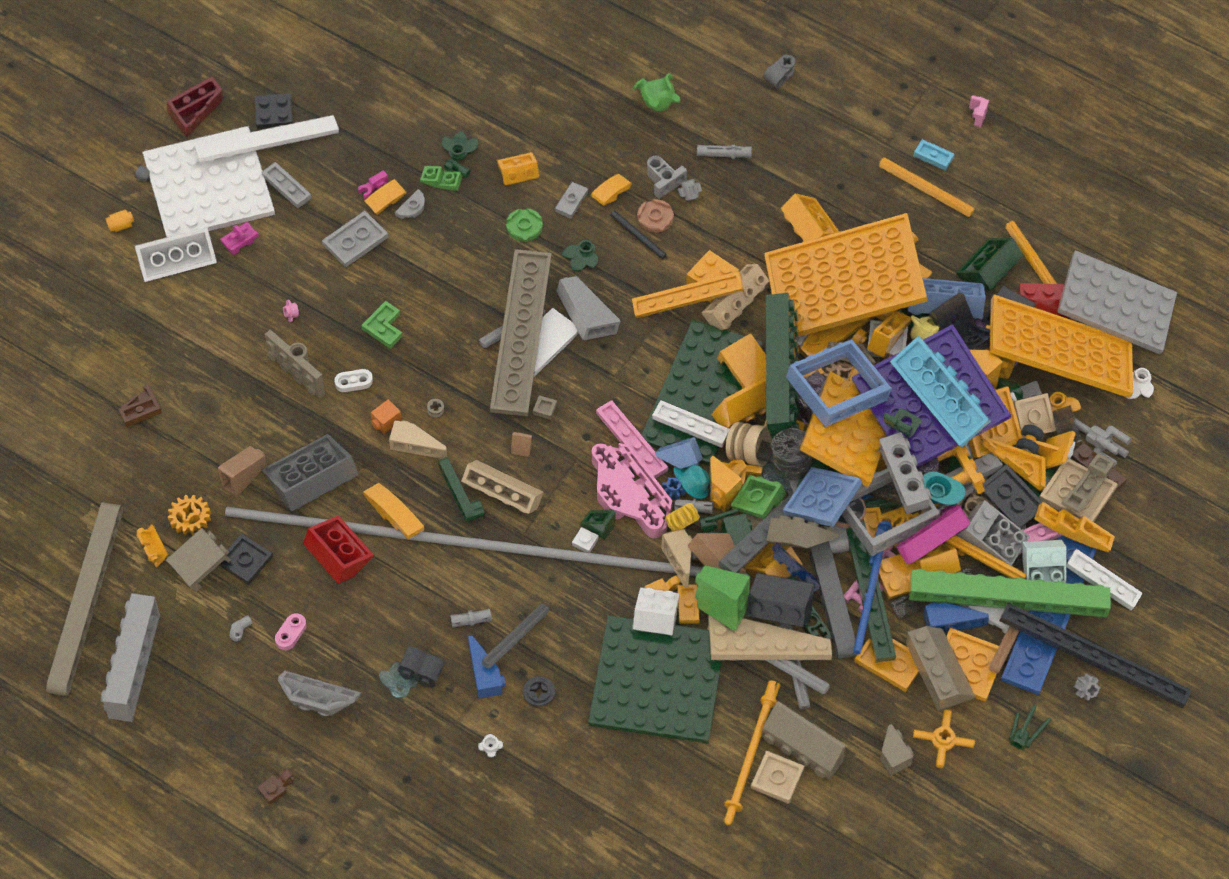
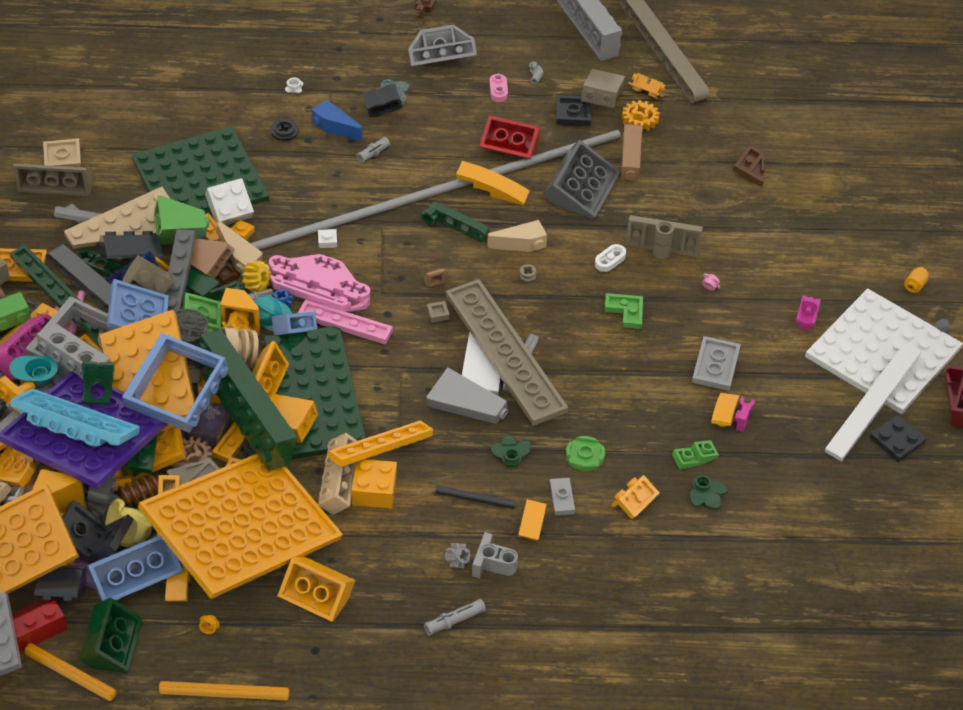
camera: 145 degrees right, 10 degrees down
white slope [135,227,217,282] -> none
light grey plate [262,162,312,208] -> none
orange brick [371,399,402,434] -> none
light grey plate [395,189,425,219] -> none
dark green arm [444,159,471,178] -> none
tan brick [462,460,544,514] -> none
dark grey axle [482,604,549,669] -> none
dark green slope [579,510,616,540] -> none
bright green hair [633,73,680,112] -> none
nougat tile [637,199,674,233] -> none
white plate [652,401,730,448] -> none
light orange bar [724,681,780,825] -> none
blue bar [853,521,892,655] -> none

